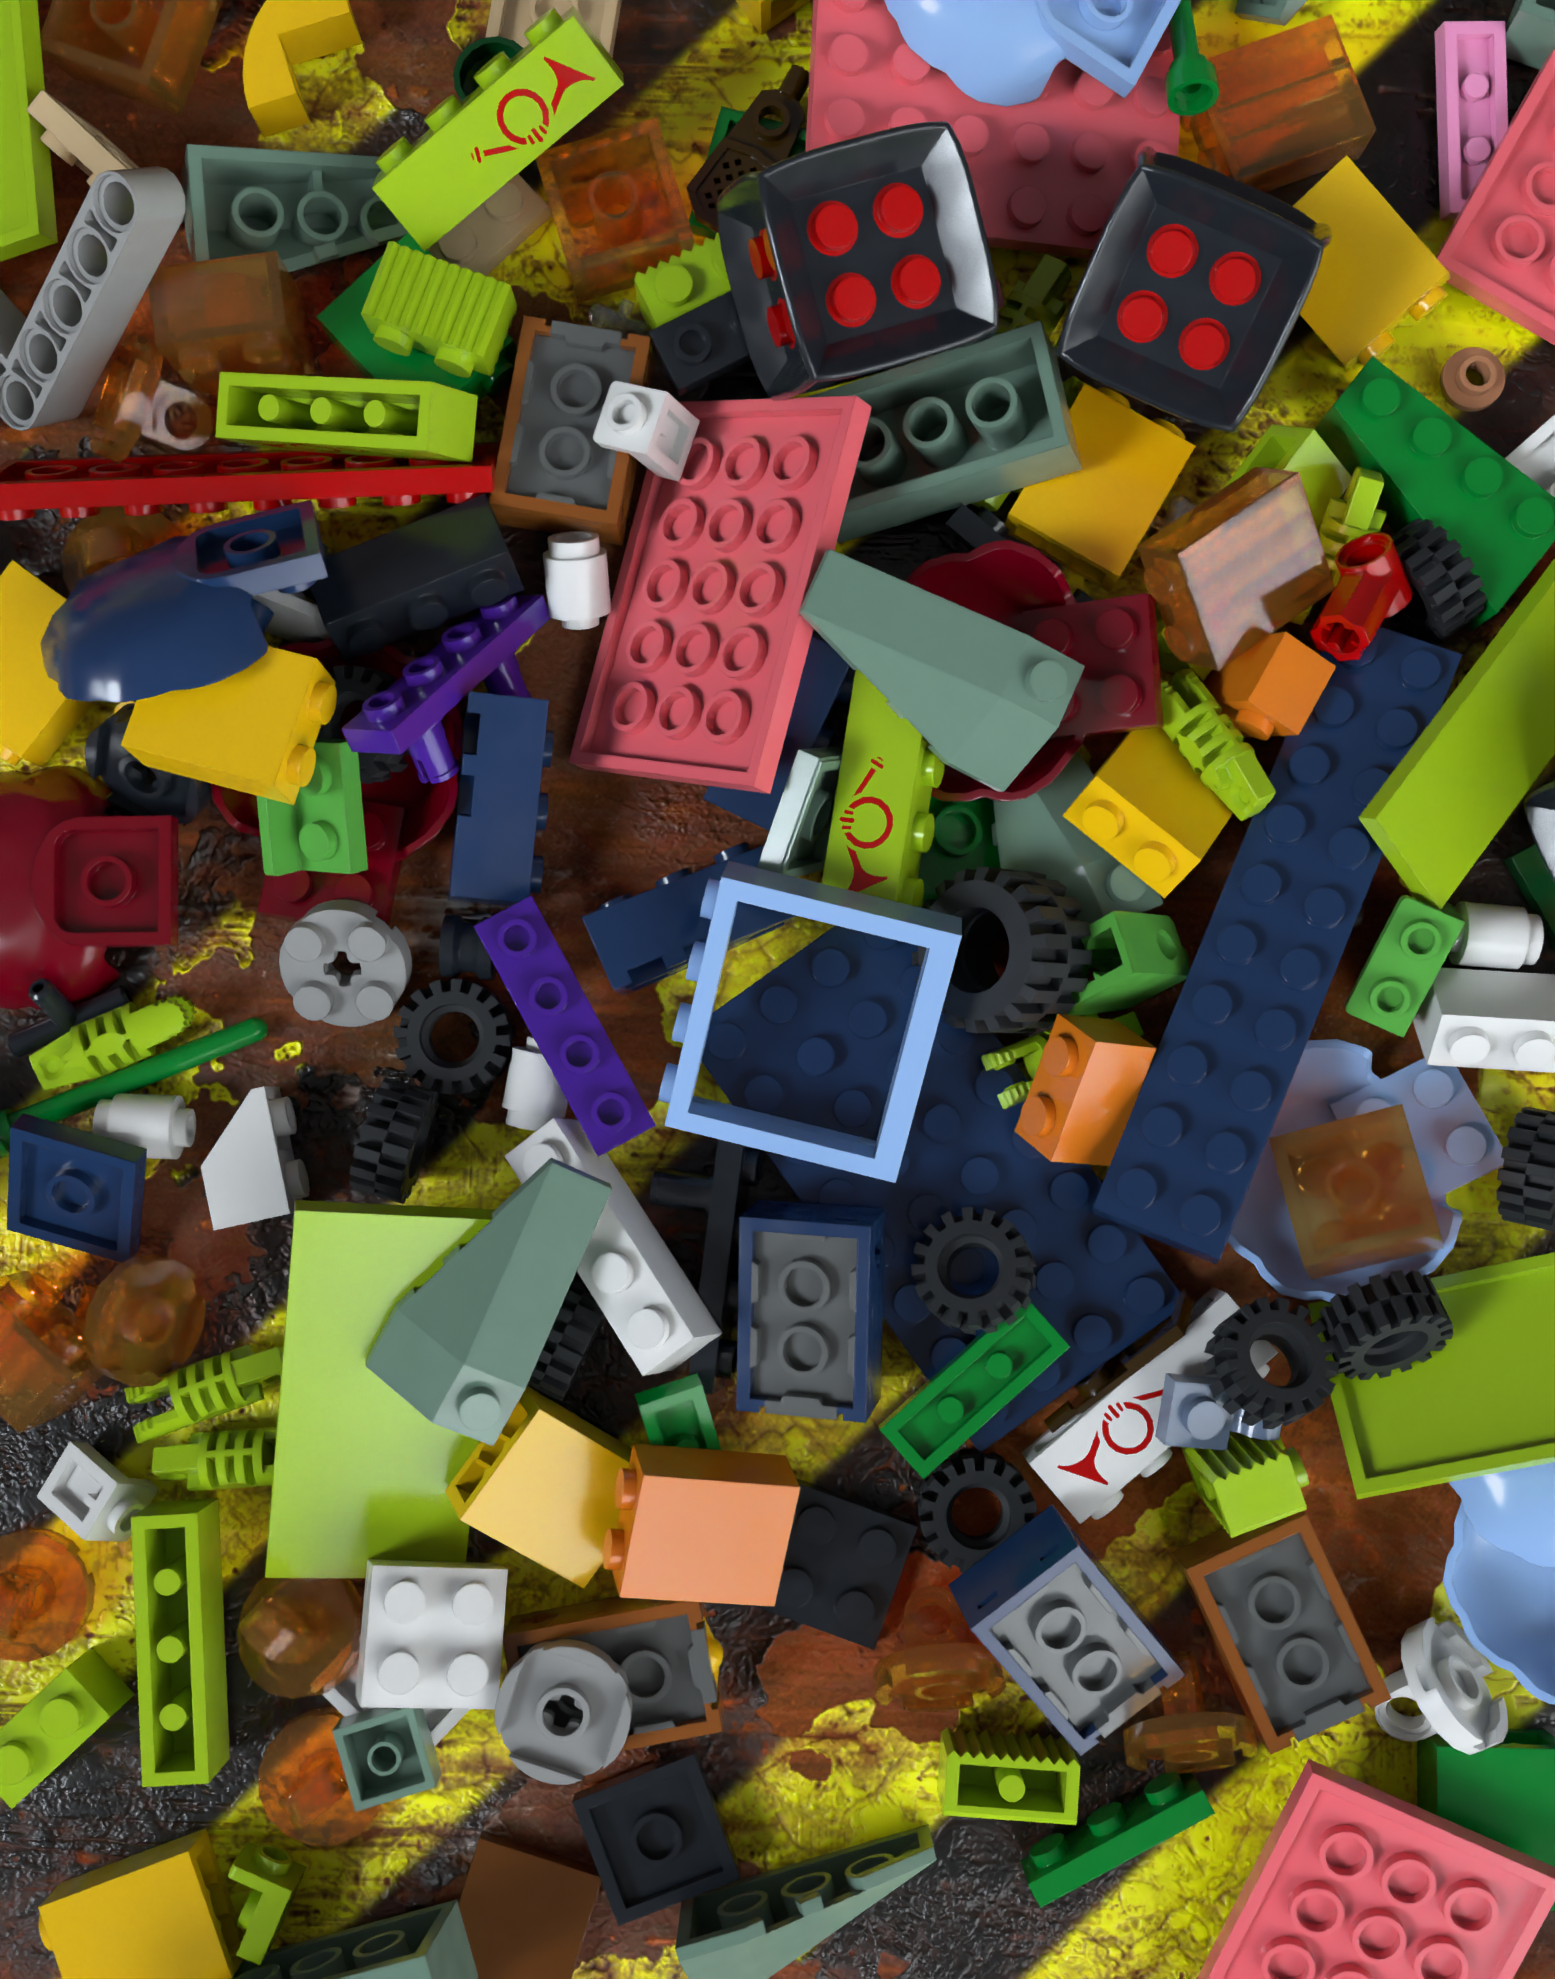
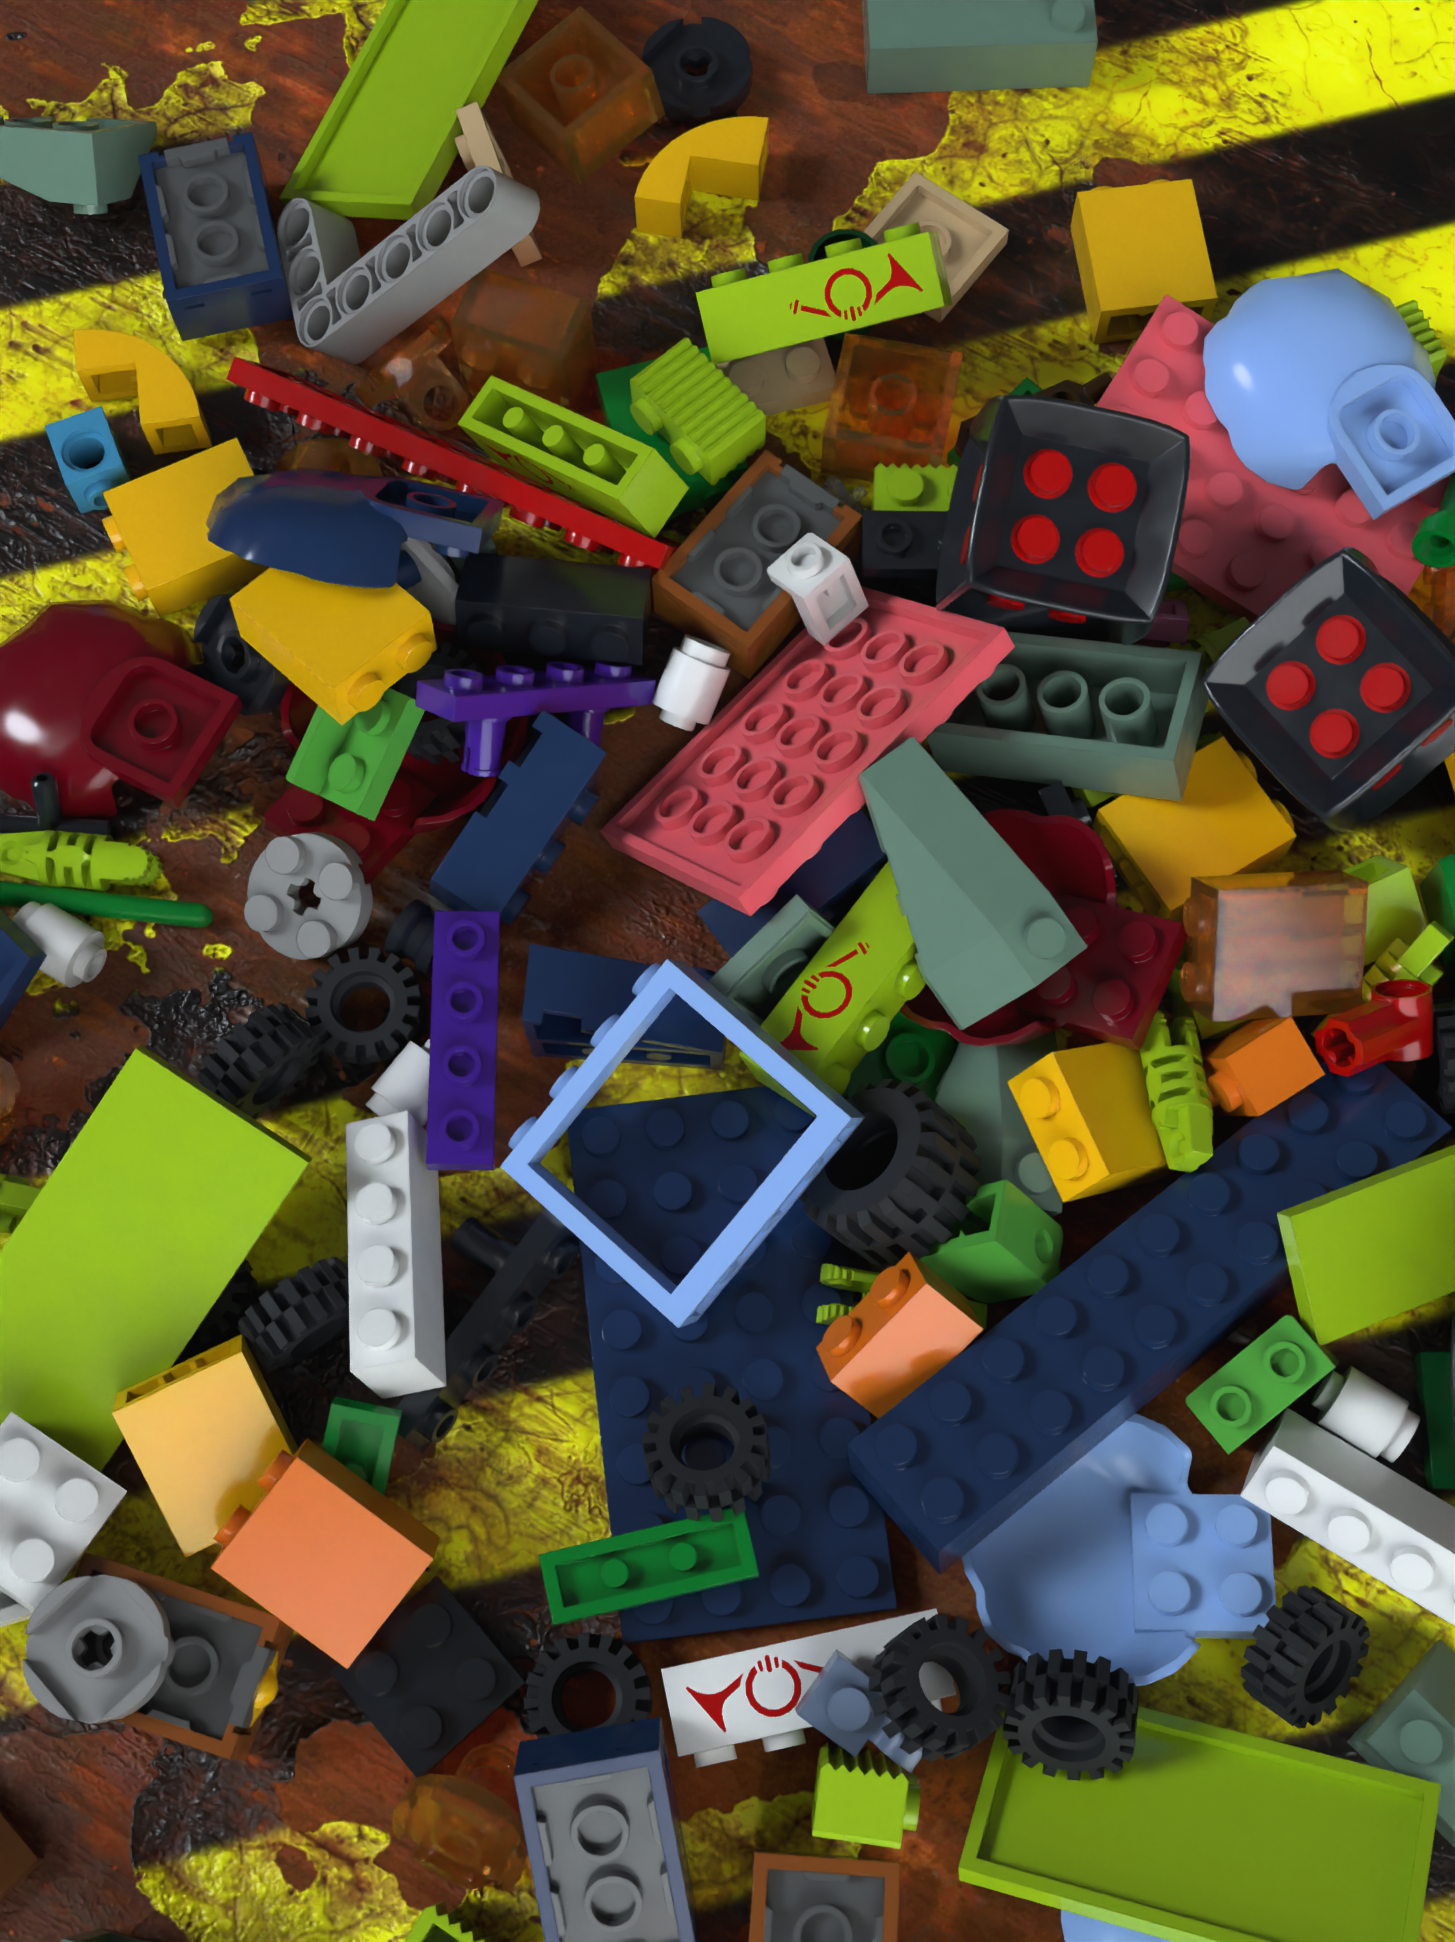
camera: 30 degrees right, 15 degrees down
sand green wedge [181,144,408,280] -> none
white slope [201,1086,310,1230] -> none
sand green wedge [365,1158,612,1446] -> none
black plate [572,1746,741,1926] -> none
piece [736,1200,885,1423] -> none
dark brown piece [1044,1287,1195,1433] -> none
clear orange brick [1269,1104,1444,1280] -> none

